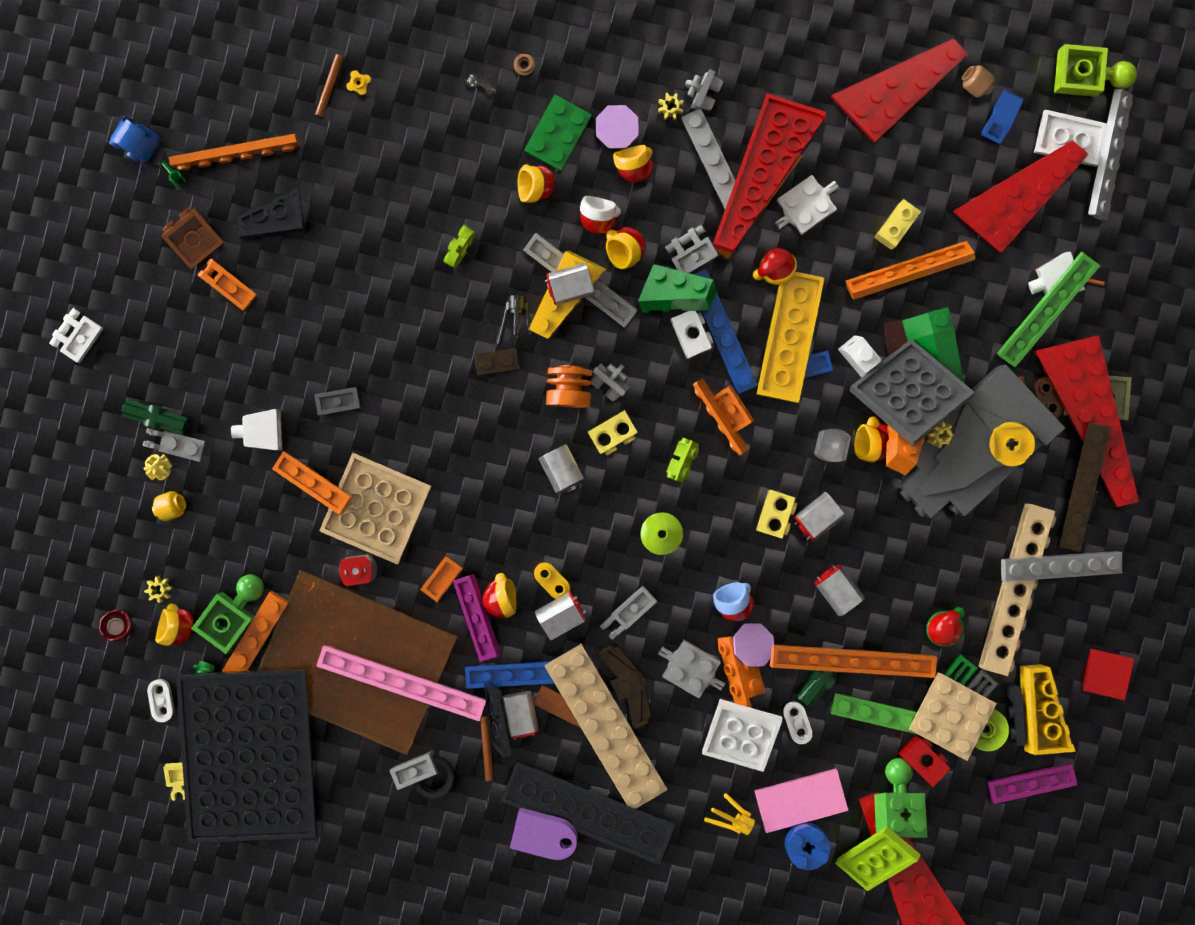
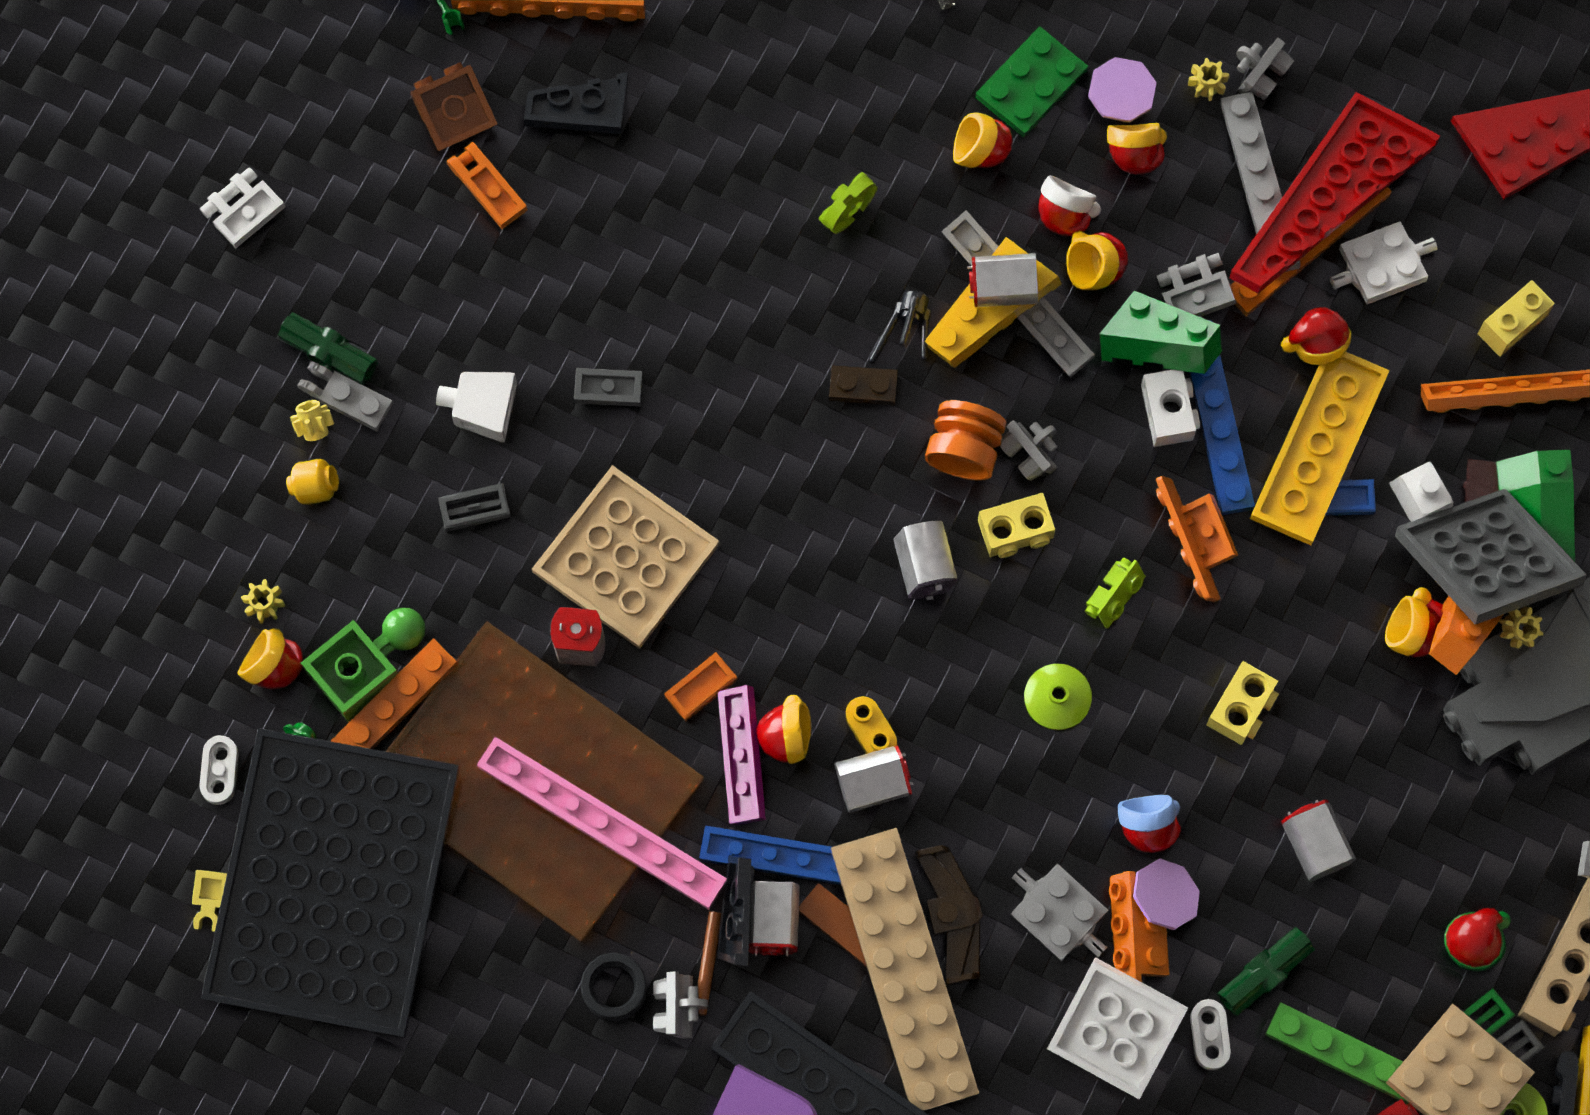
camera: 10 degrees right, 15 degrees down
dark red hair [98,610,132,642] -> none
orange plate [272,451,353,515] -> none
light grey panel [390,751,438,790] -> none
light grey hinge [600,585,657,639] -> none
orange plate [770,645,937,678] -> none
flat silver piece [793,492,846,542] -> none
clear piece [814,429,851,462] -> none
none -> dark grey tile [438,483,511,532]
none -> light grey hips [653,971,708,1039]

